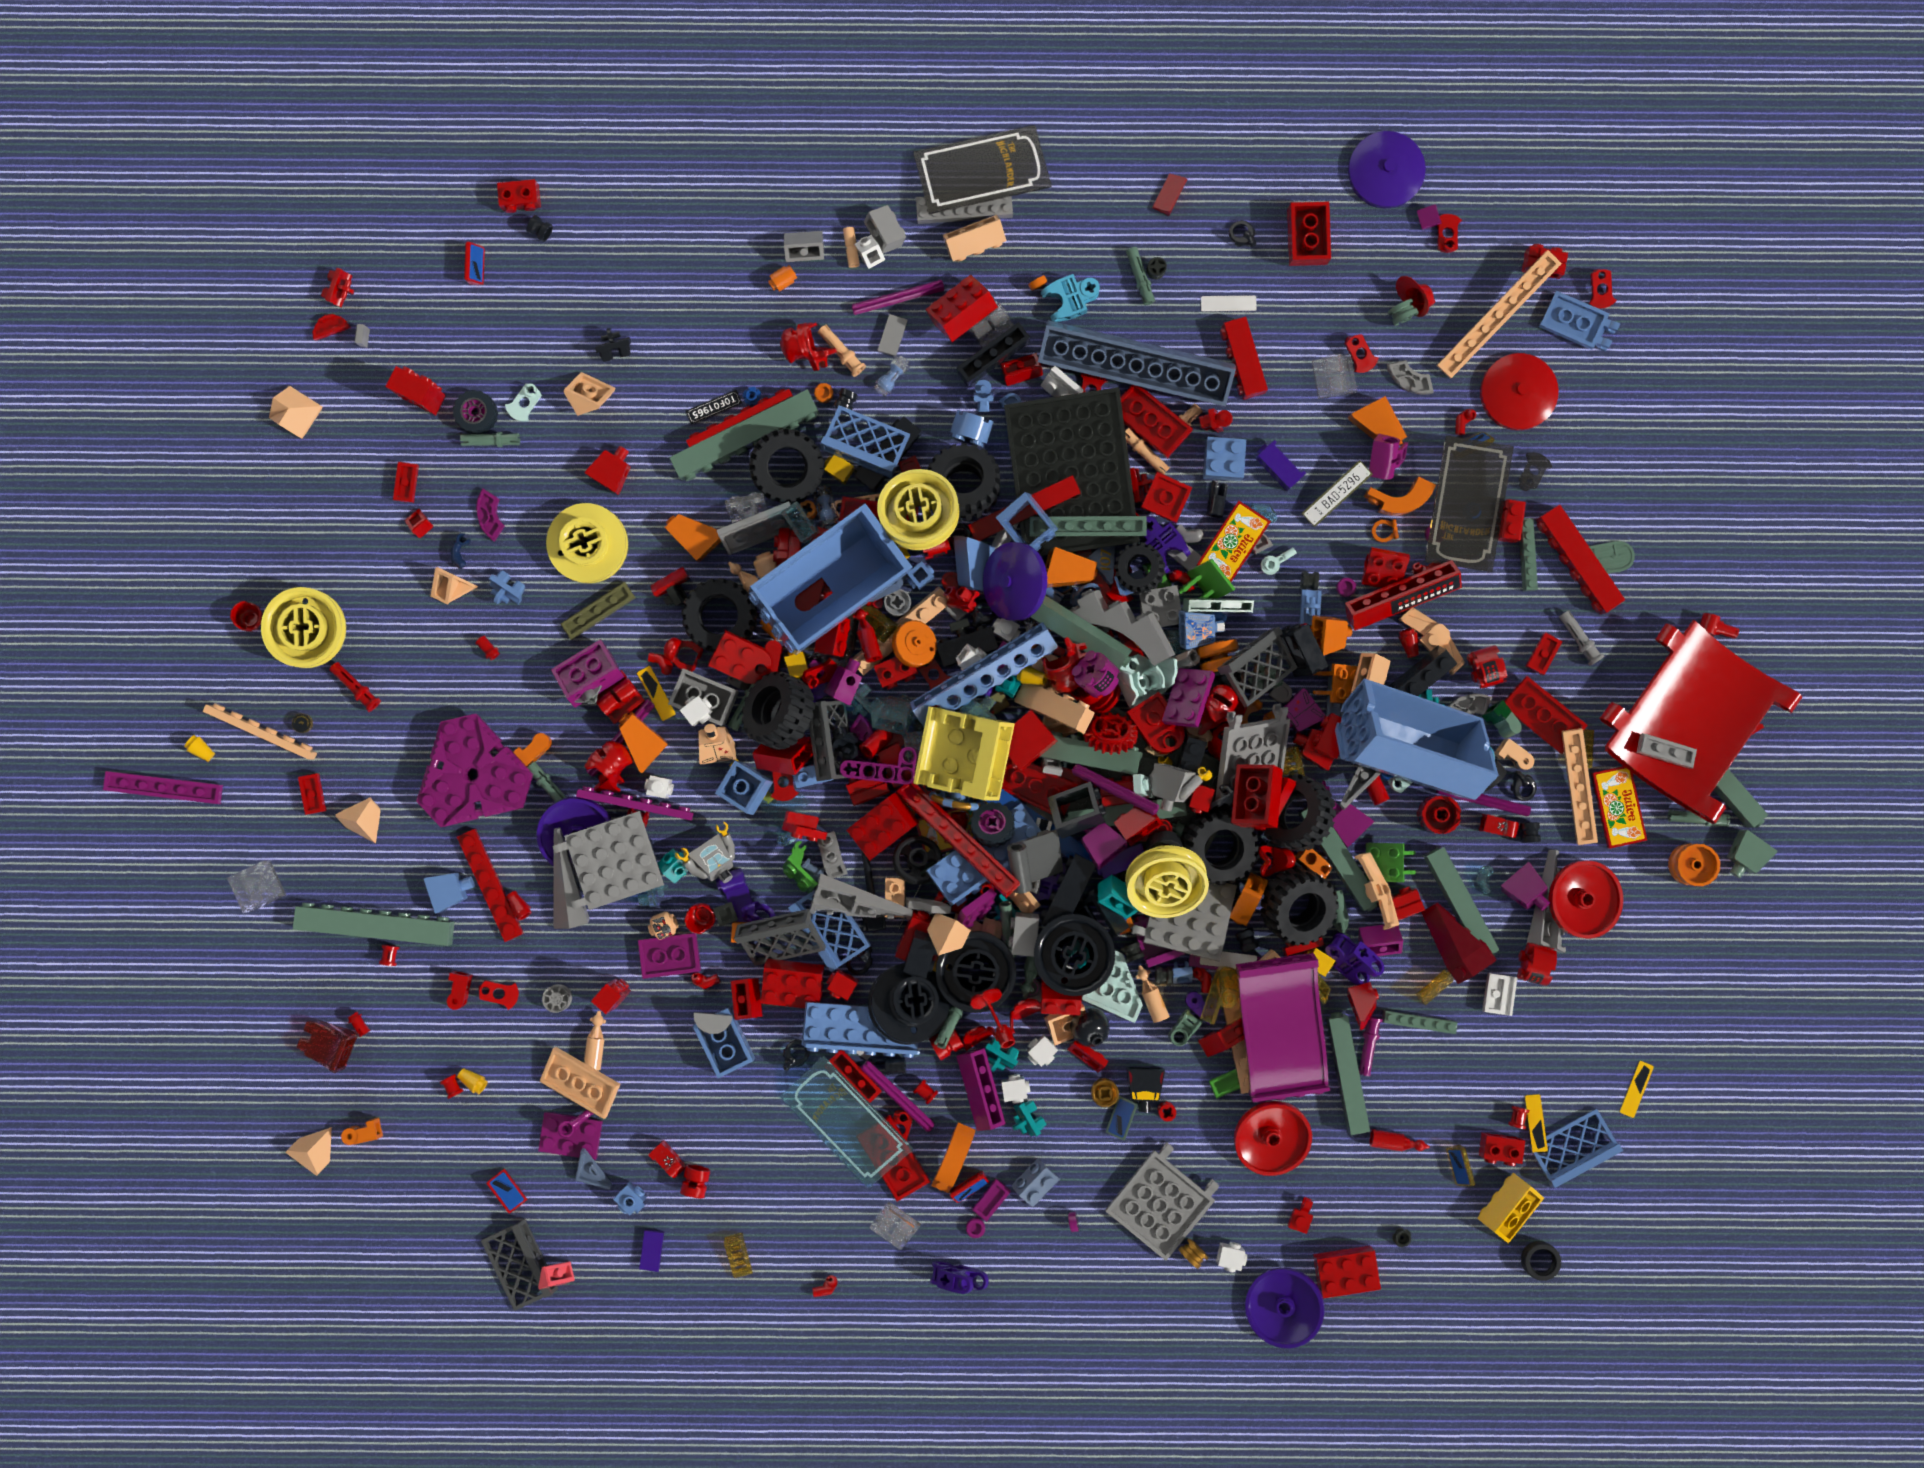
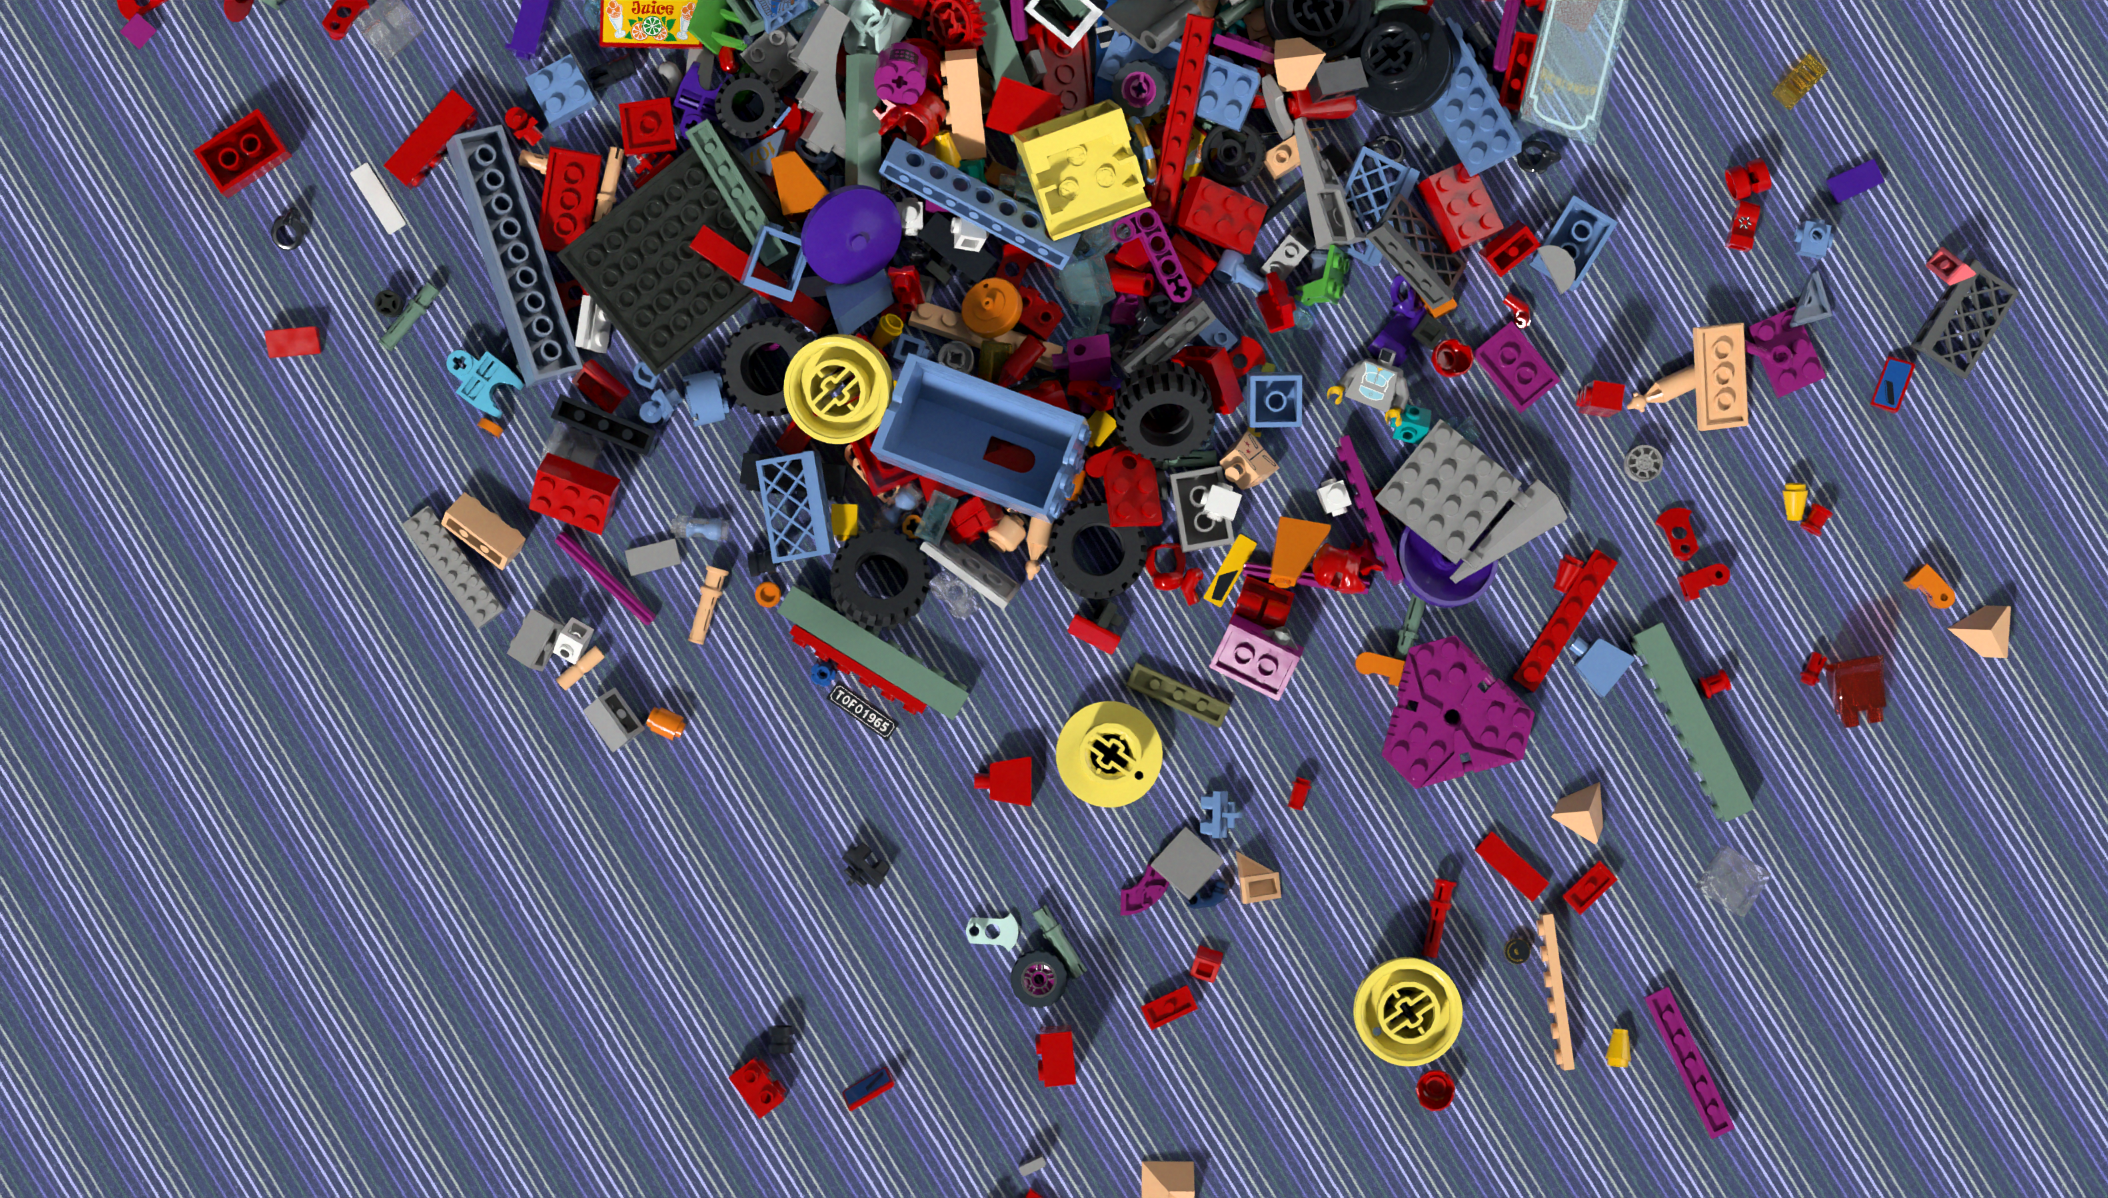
camera: 125 degrees left, 0 degrees up
light nougat slope [564,372,615,416] -> none
light nougat head [648,911,678,940] -> none
orange slope [665,514,721,562] -> none
red piece [780,322,837,371] -> none
red brick [826,969,859,1000] -> none
clear smoke piece [913,125,1052,214] -> none
dark purple dish [1348,131,1426,209] -> none
none -> yellow cone [870,314,903,350]
none -> light grey tile [1151,827,1224,900]
none -> medium blue pin [1213,250,1266,293]
none -> red tile [1474,831,1549,902]

